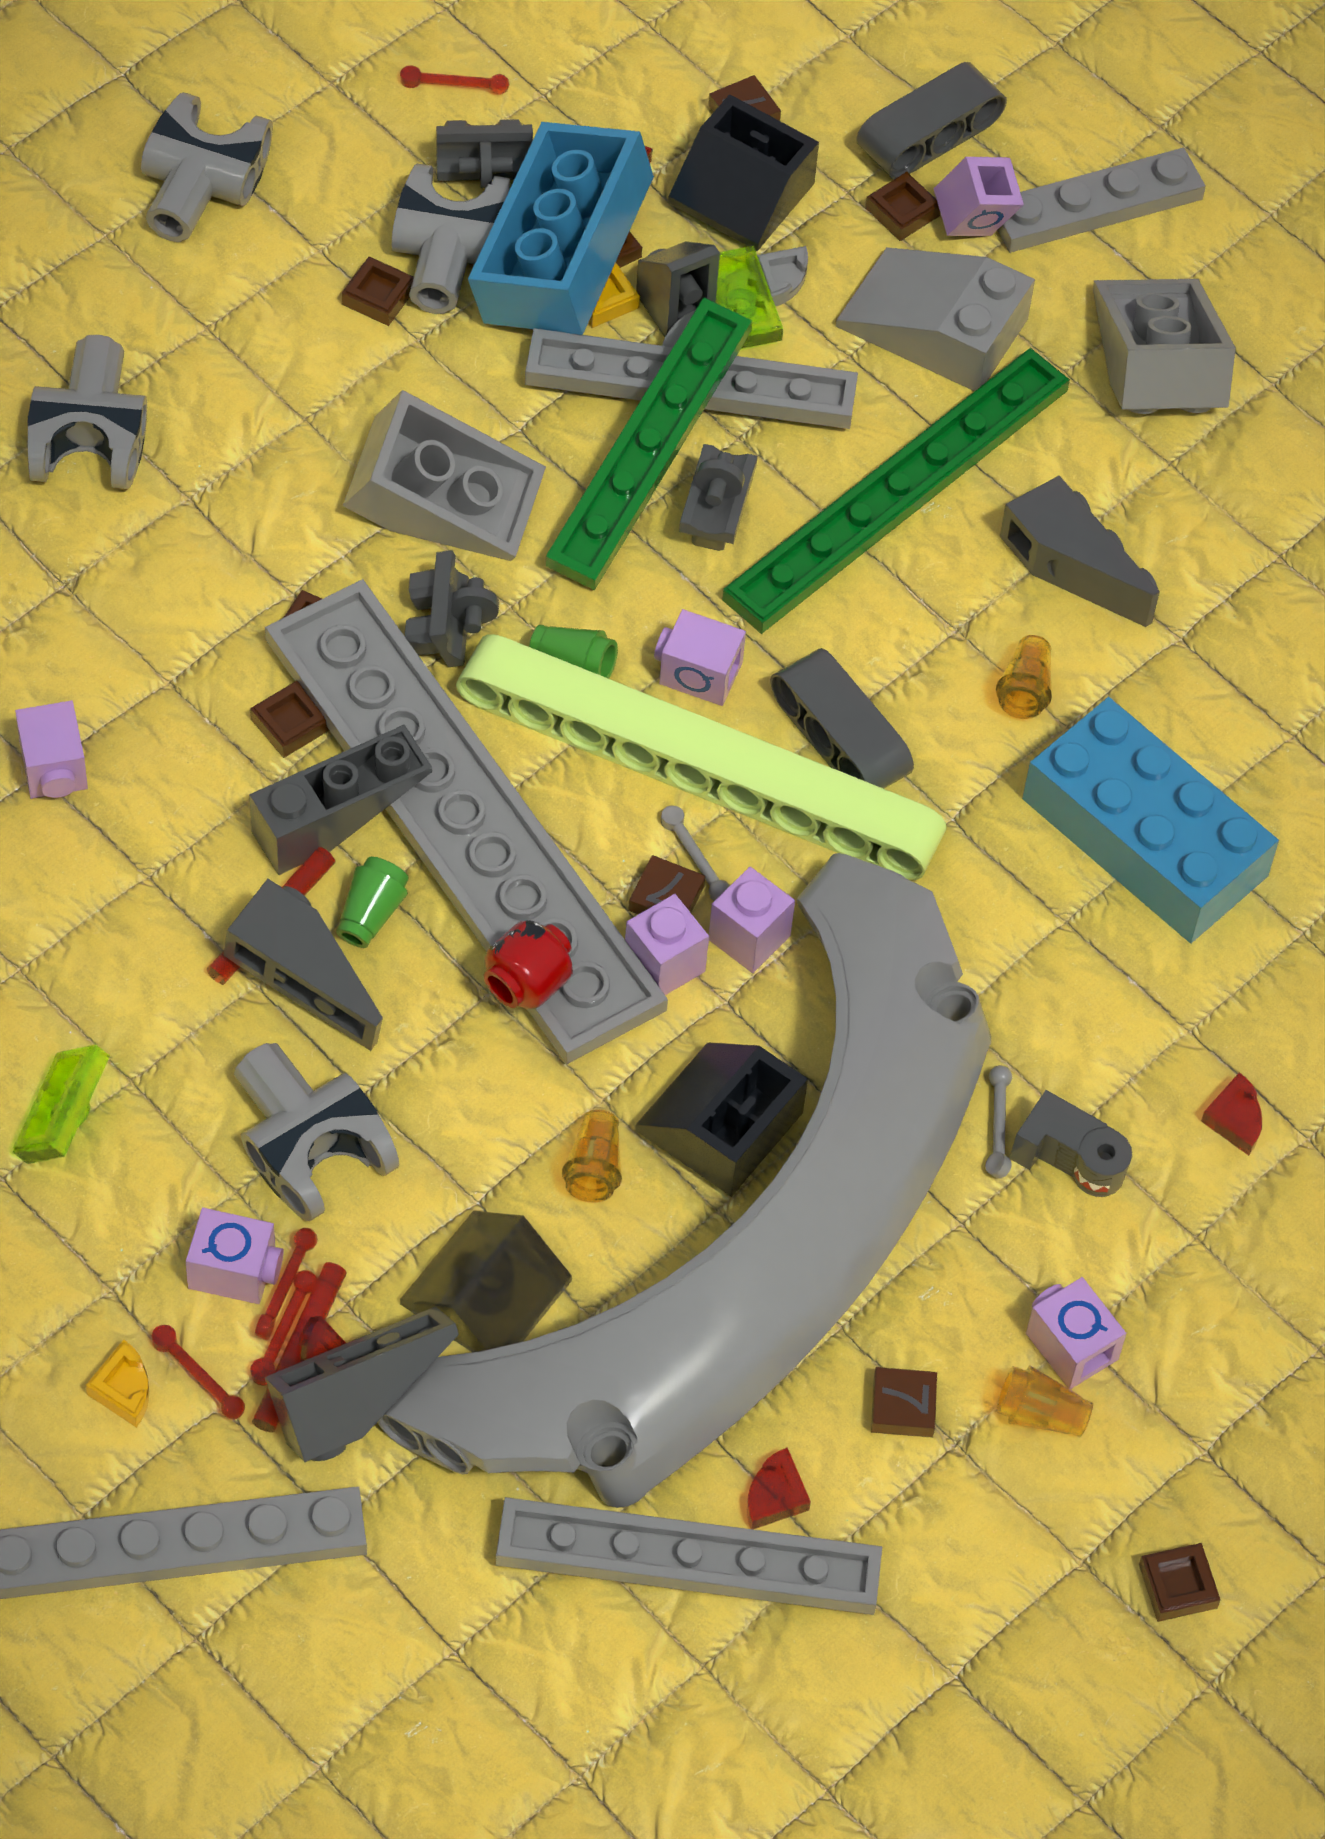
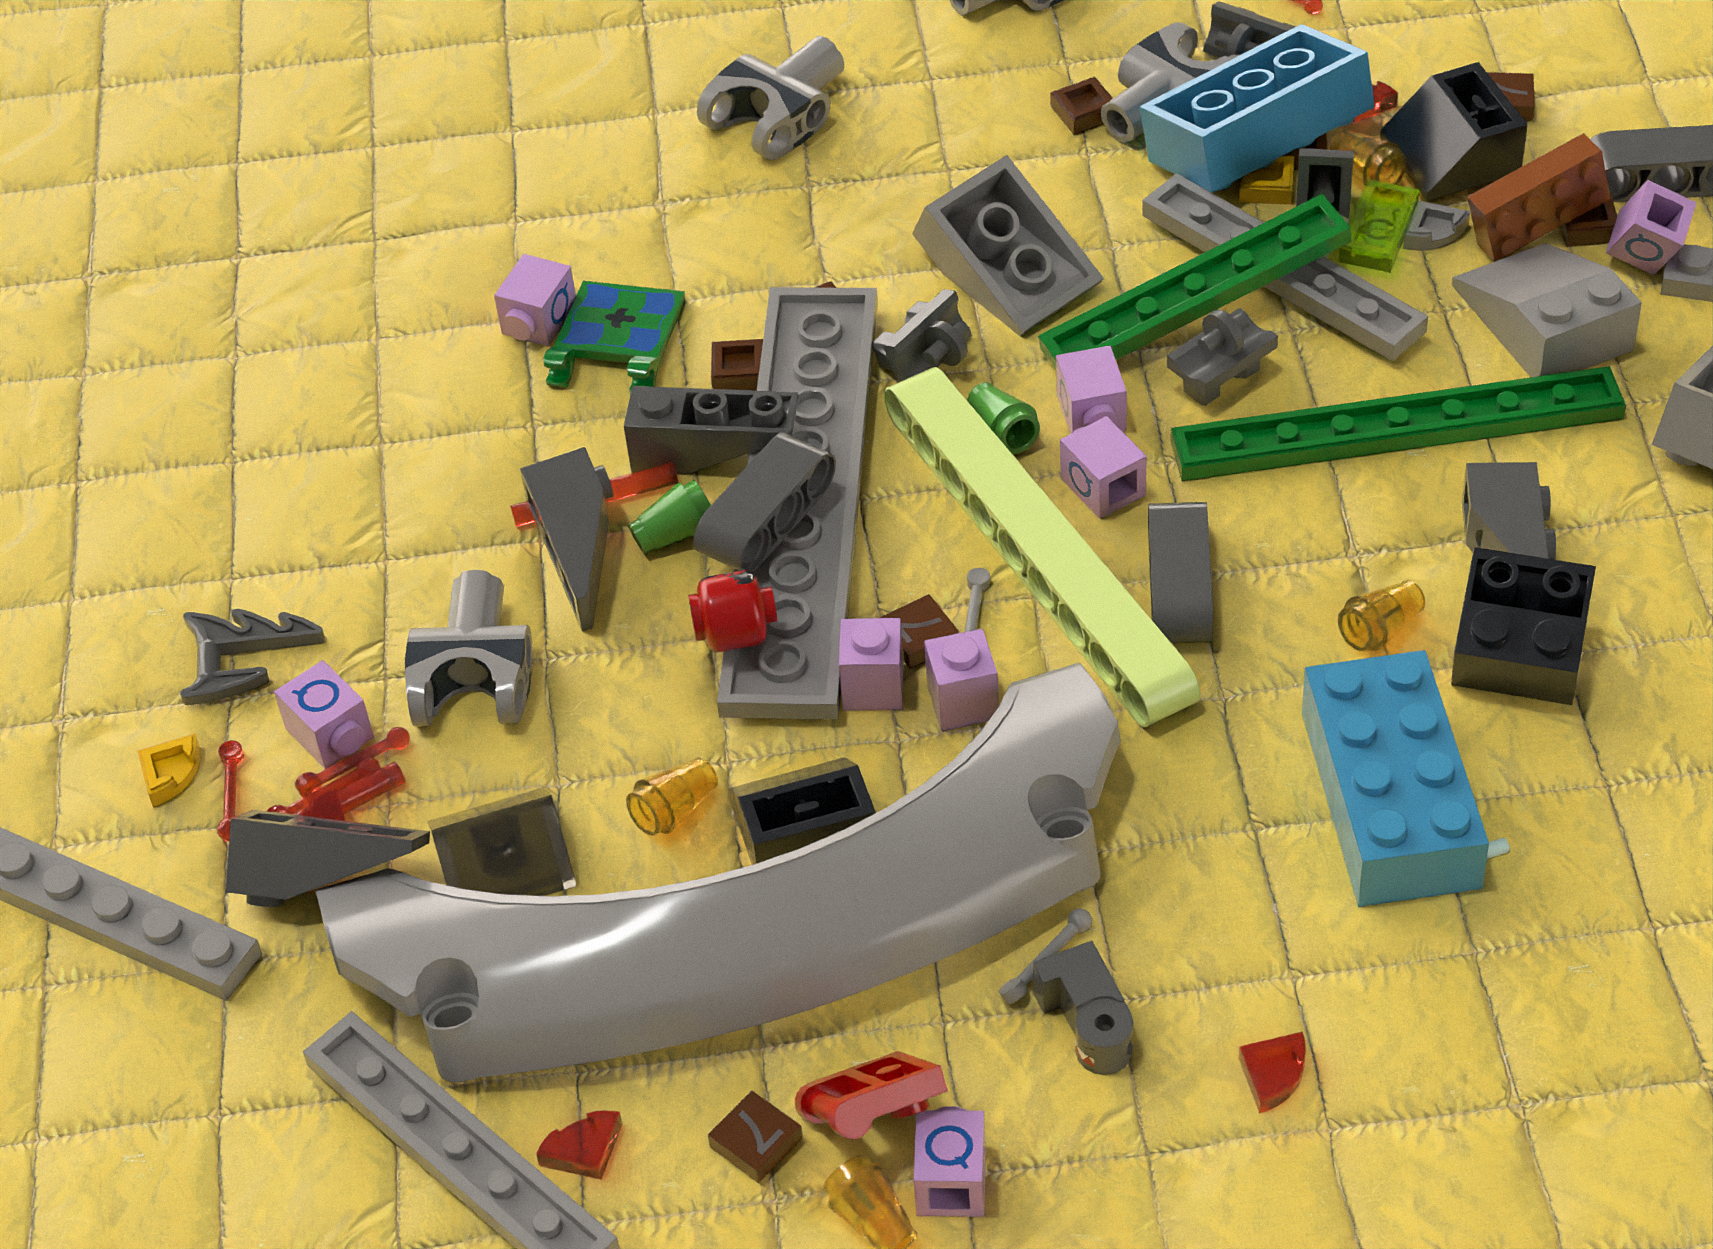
camera: 45 degrees right, 10 degrees down
clear neon green plate [13,1044,110,1164] -> none
none -> dark grey piece [180,609,325,705]
none -> green flag [543,281,686,394]
none -> dark grey beam [694,432,836,572]
none -> plate [795,1051,948,1139]
none -> lavender brick [1056,346,1127,434]
none -> clear yellow cone [1330,129,1407,191]
none -> black slope [1451,547,1596,705]
none -> dark orange piece [1467,133,1610,262]

